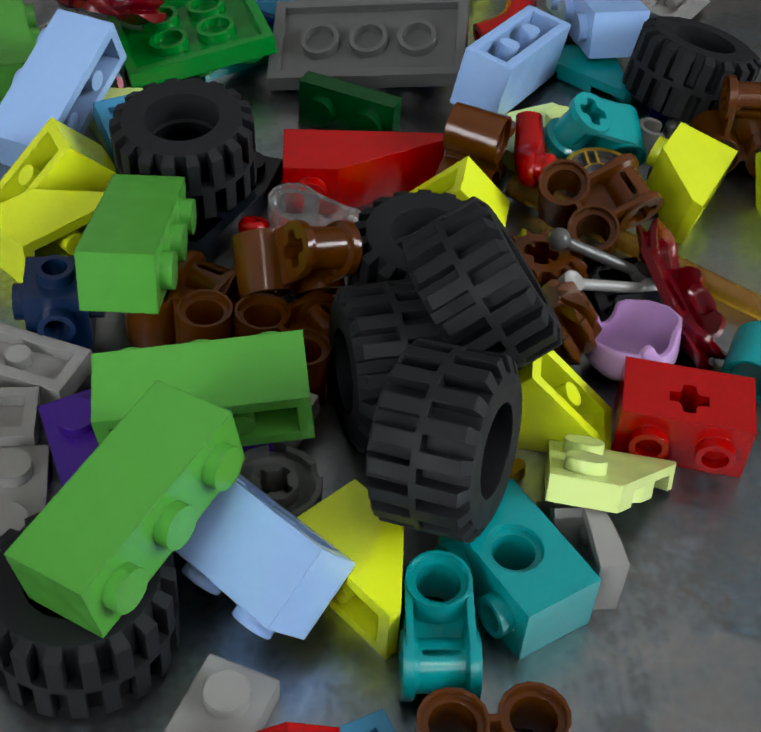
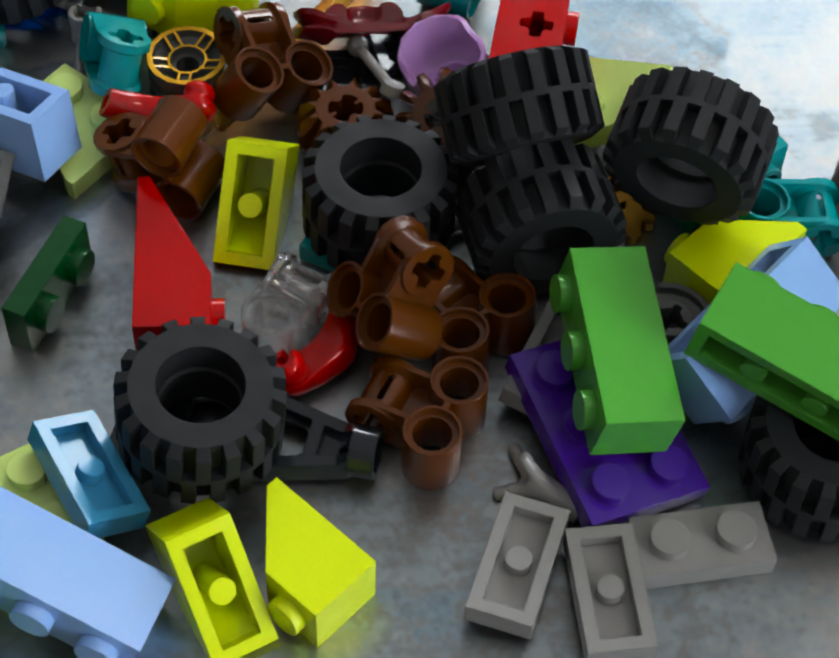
camera: 90 degrees left, 10 degrees up
dark blue brick [12,255,106,352] -> none
bright green brick [74,174,197,314] -> none
dark grey hinge [547,227,652,282] -> none

